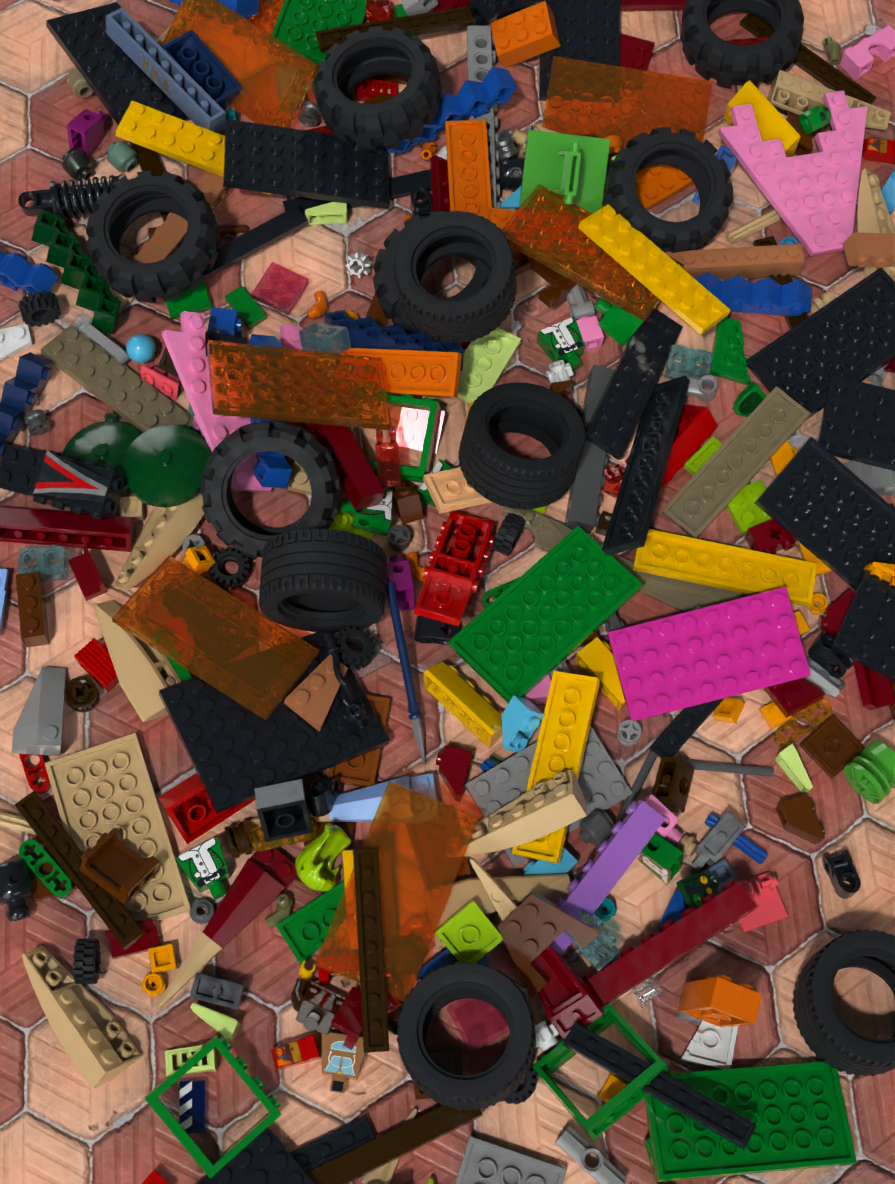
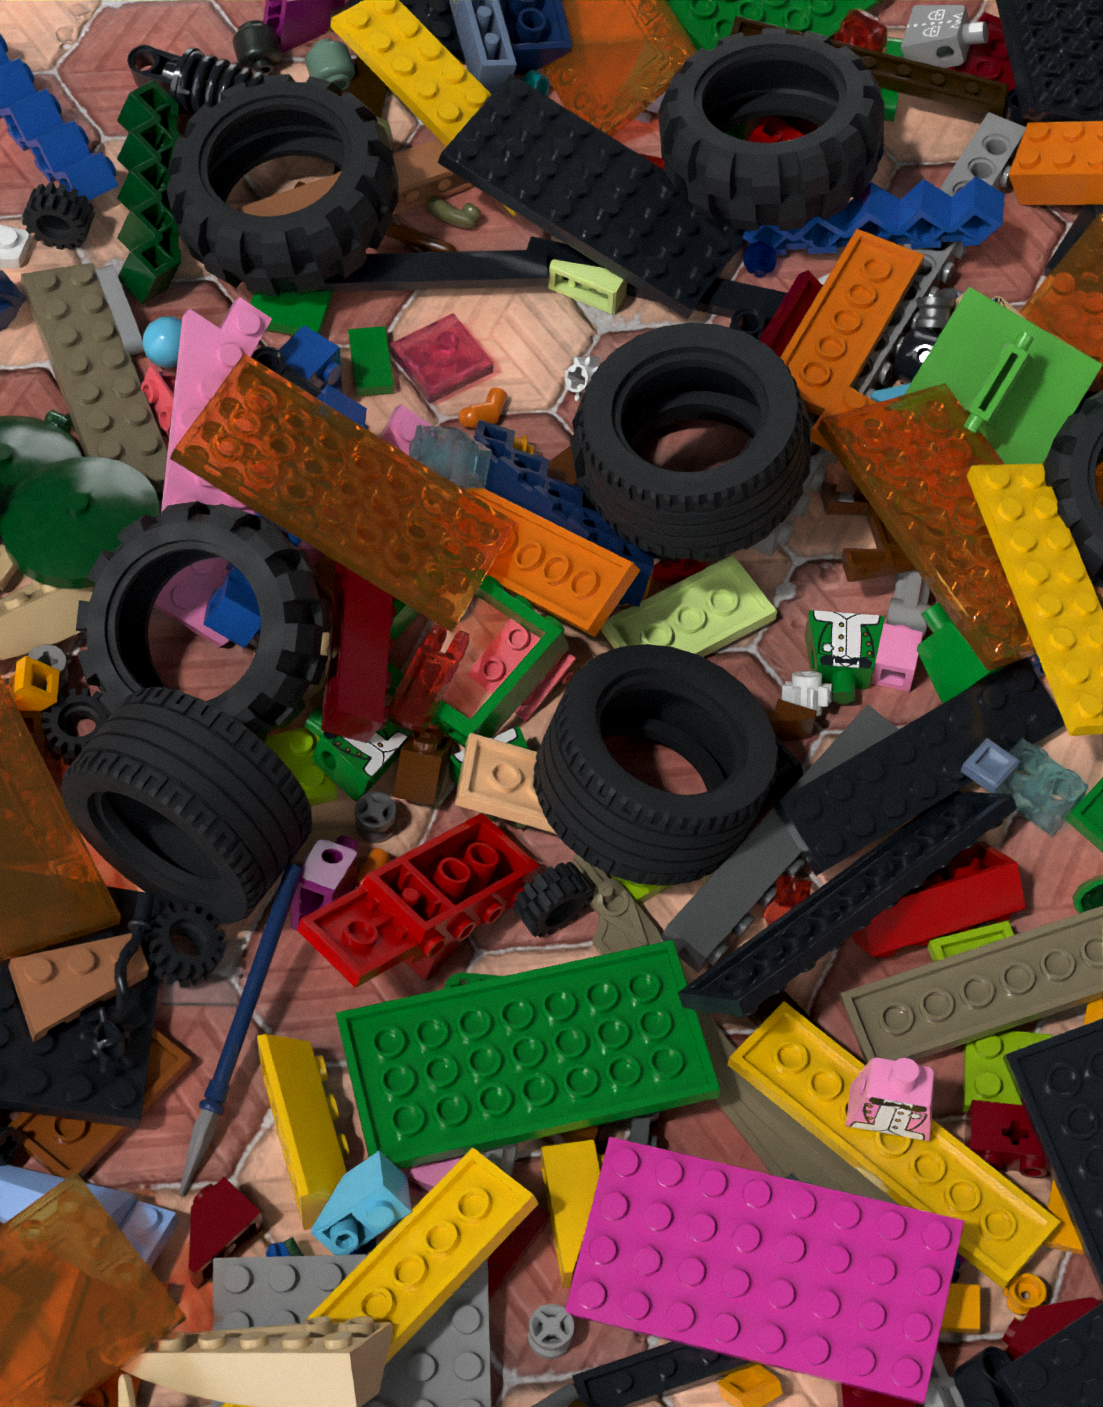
camera: 30 degrees right, 10 degrees down
flat silver wheel [298,101,321,127] -> none
black piece [413,616,458,646] -> none
orange arm [420,141,436,160] -> none
light grey piece [676,373,718,402] -> none
none -> olive arm [426,196,481,229]
none -> clear blue plate [743,241,777,278]
none -> bright pink torso [846,1058,934,1141]
none -> sand blue tile [961,738,1020,793]

